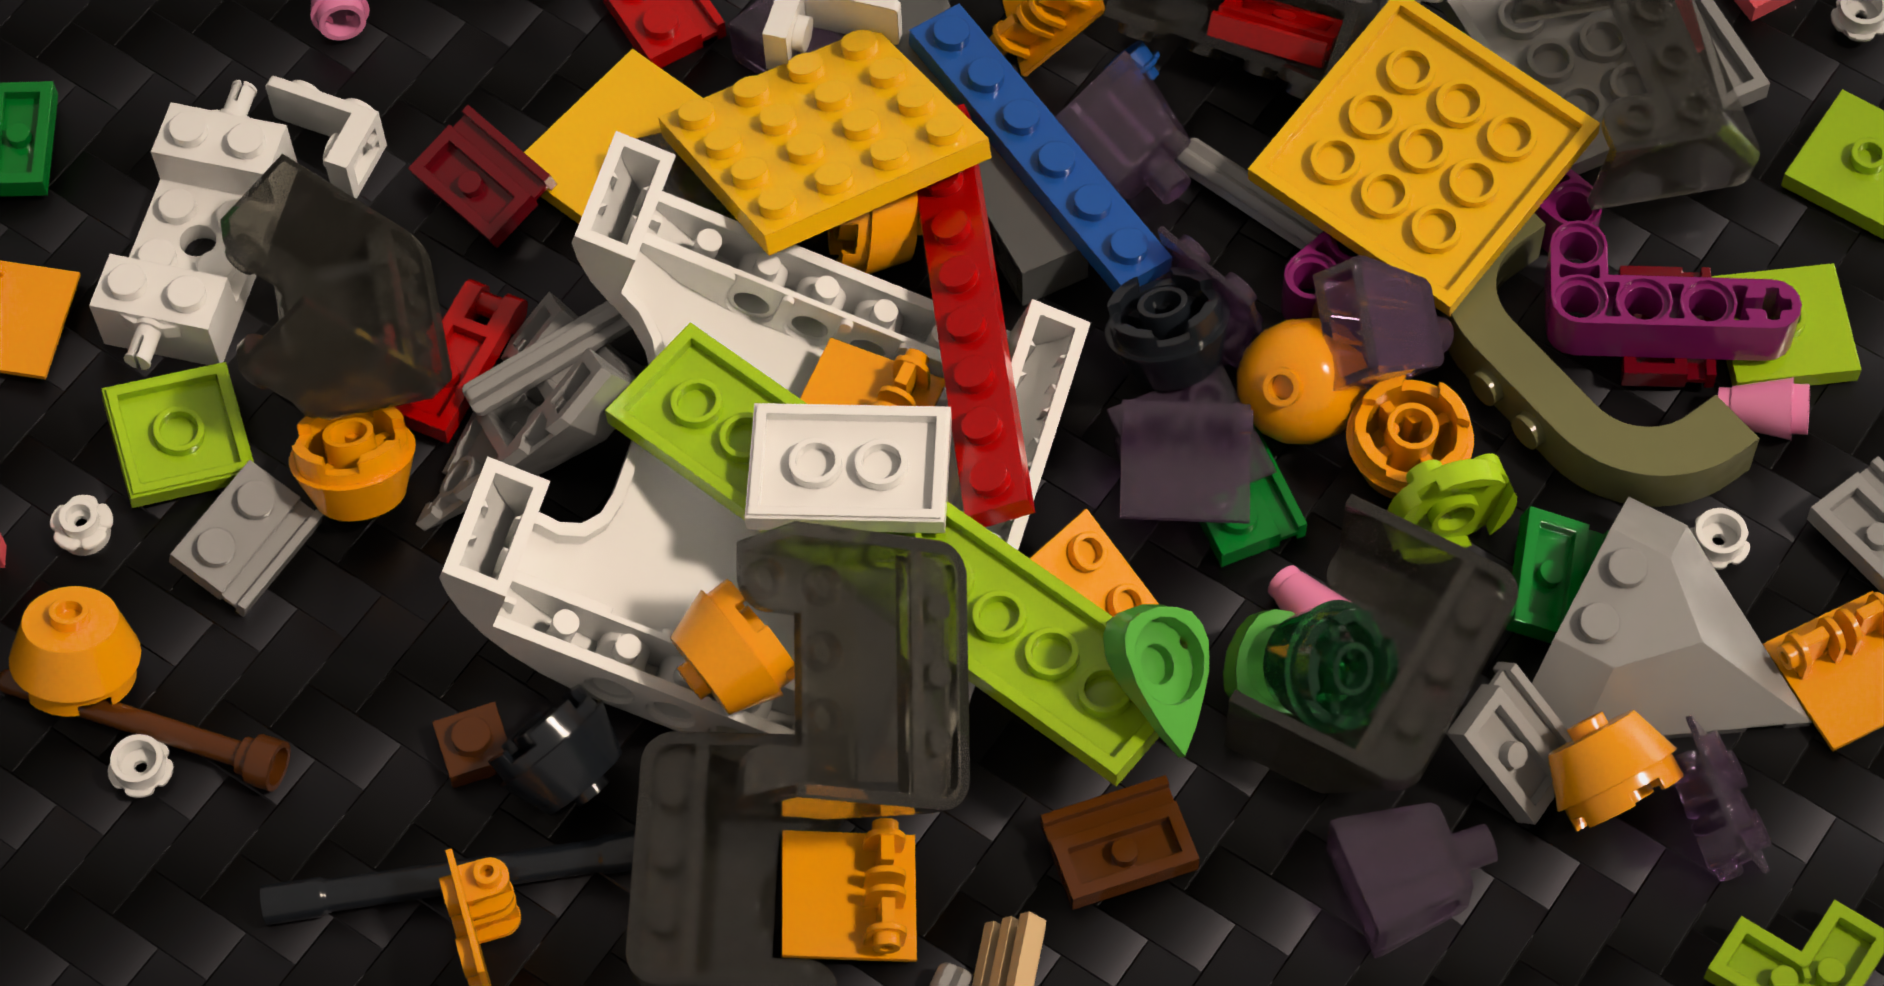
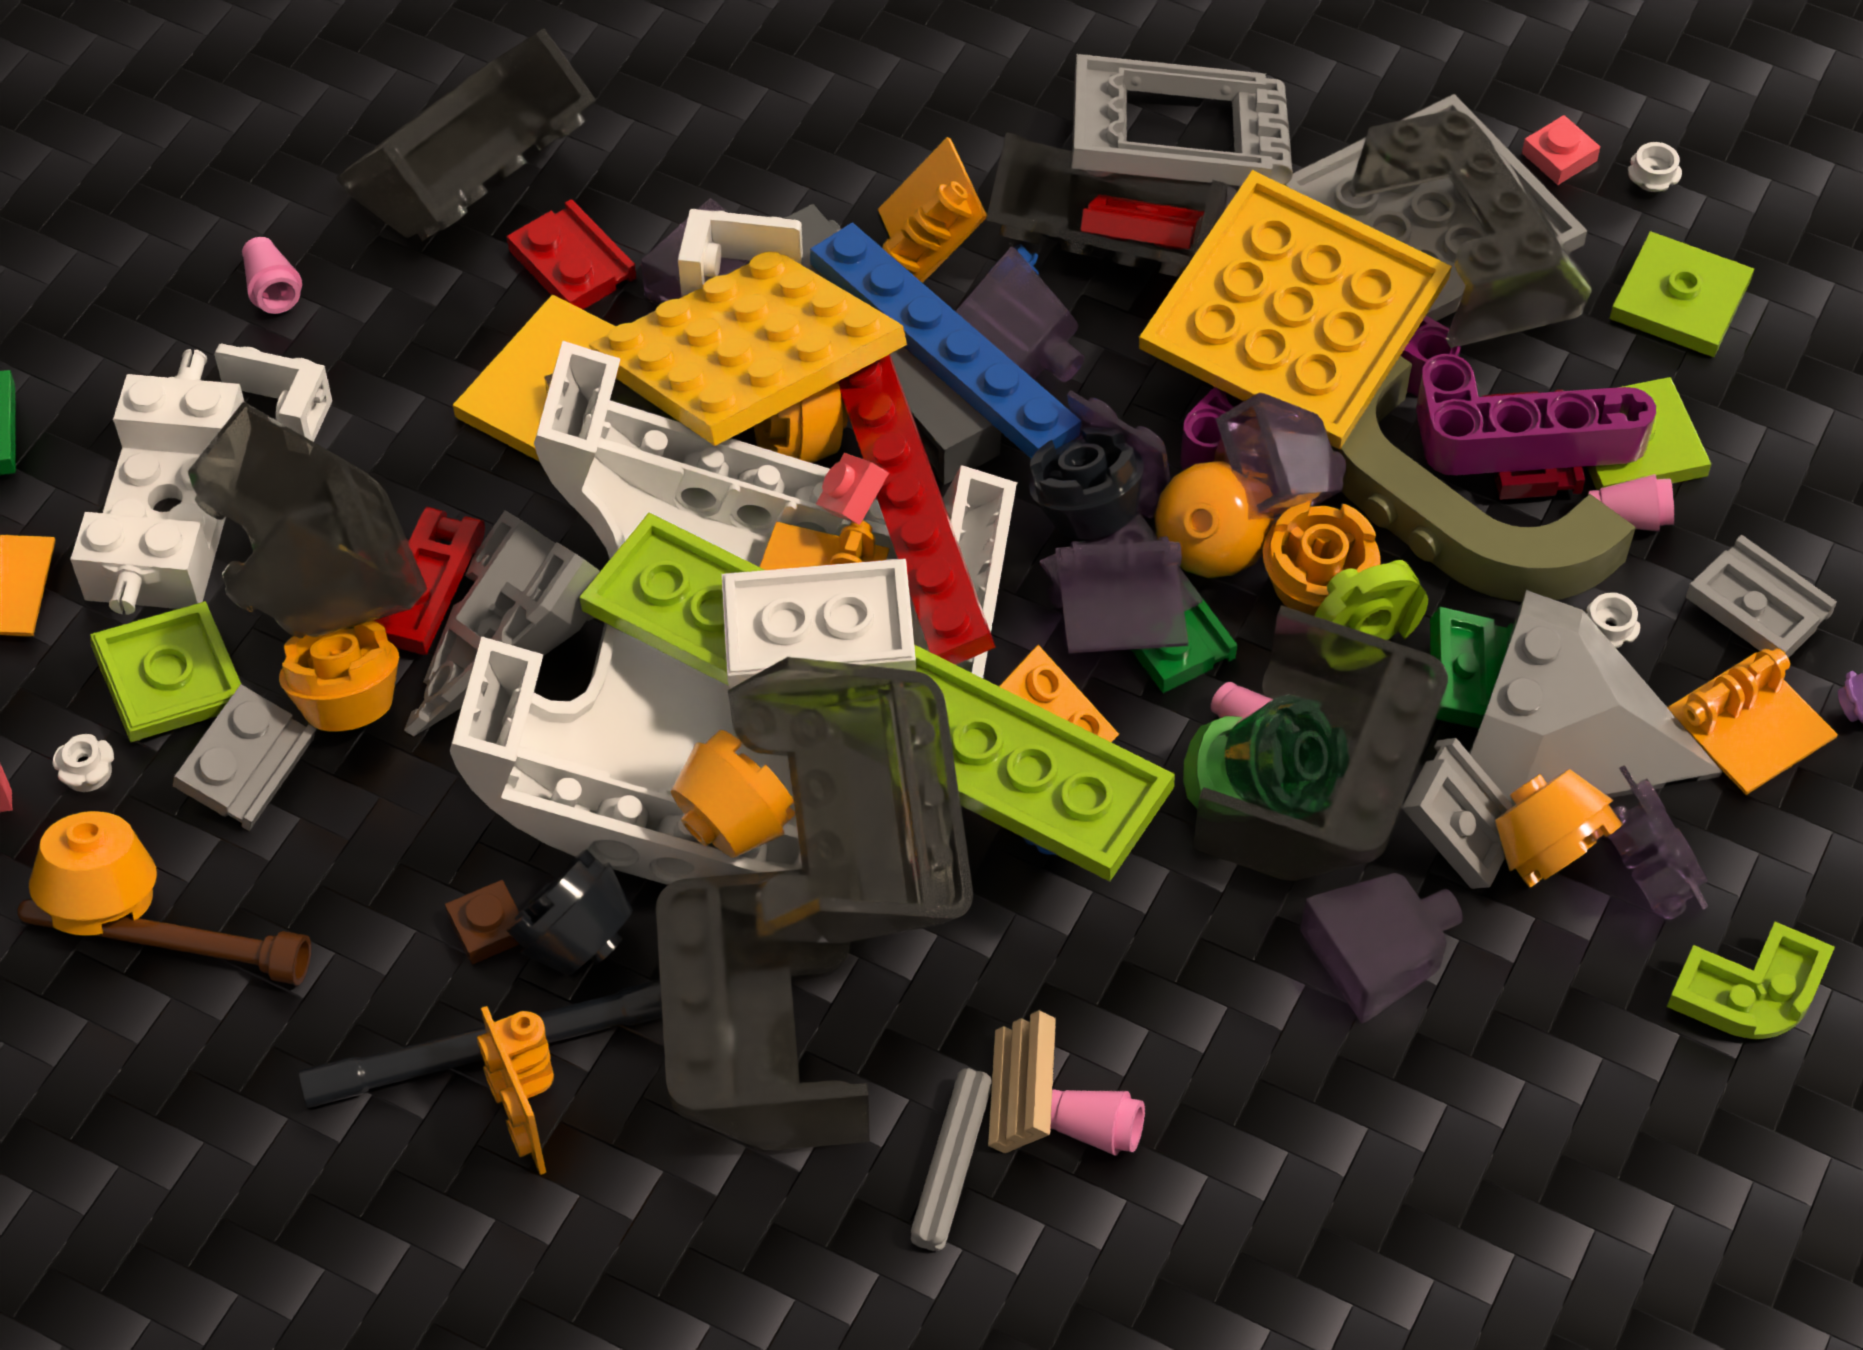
camera: 10 degrees left, 5 degrees down
white plate [108,734,174,798] -> none
dark red plate [408,105,557,248] -> none
light grey axle [462,301,633,417] -> none
light orange hinge [782,818,917,962] -> none
reddish brown plate [1040,775,1200,910] -> none
bright green piece [1103,604,1209,758] -> none
light grey axle [1175,138,1323,250] -> none
none -> coral plate [816,453,889,525]

